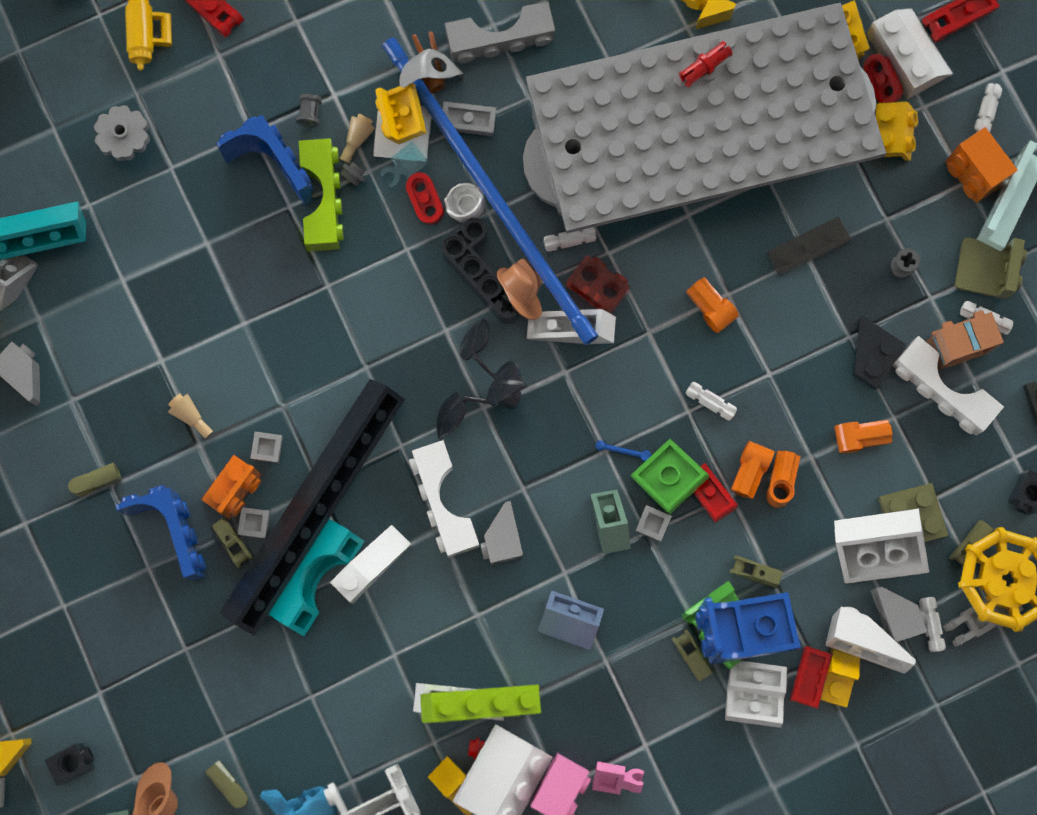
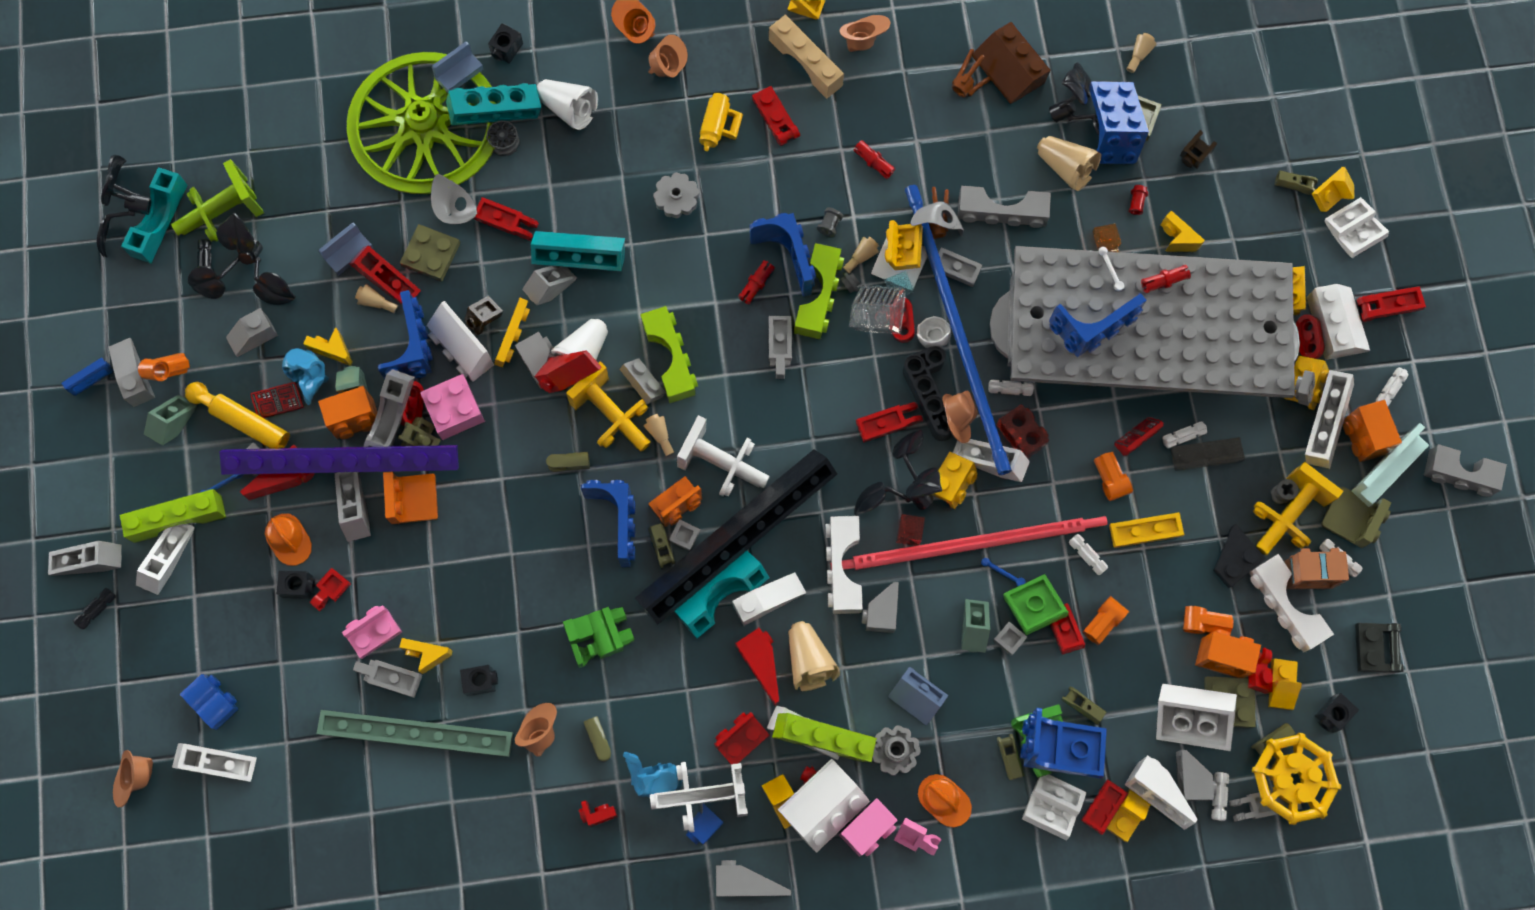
camera: 20 degrees right, 5 degrees down
light grey plate [250,432,283,464] -> none
orange piece [766,451,801,508] -> none
none -> red slope [534,350,601,393]
none -> white cone [549,319,608,360]
none -> bright green hips [563,607,634,668]
none -> yellow piece [566,361,651,452]
none -> light grey plate [620,358,666,404]
none -> lime arch [640,306,698,403]
none -> white piece [677,415,770,497]
none -> red bracket [714,712,770,764]
none -> red slope [735,627,779,706]
none -> red pin [738,260,775,304]
none -> light grey hinge [769,316,792,379]
none -> tan cone [788,621,840,691]
none -> coral axle [830,516,1107,570]
none -> clear slope [849,285,906,334]
none -> red pin [853,140,896,179]
none -> red hinge [856,402,923,443]
none -> light grey plant [872,725,921,776]
none -> clear red brick [896,514,925,546]
none -> orange piece [918,774,972,827]
none -> yellow bracket [931,451,978,509]
none -> blue bracket [1049,293,1147,358]
none -> clear orange plate [1092,223,1122,252]
none -> white hinge [1099,247,1124,291]
none -> yellow plate [1109,512,1185,548]
none -> red slope [1114,417,1164,456]
none -> white axle [1162,422,1207,448]
none -> orange brick [1195,629,1261,678]
none -> red plate [1248,648,1273,694]
none -> yellow piece [1253,462,1344,555]
none -> yellow slope [1268,659,1302,710]
none -> light grey hinge [1295,370,1315,406]
none -> white brick [1305,370,1354,469]

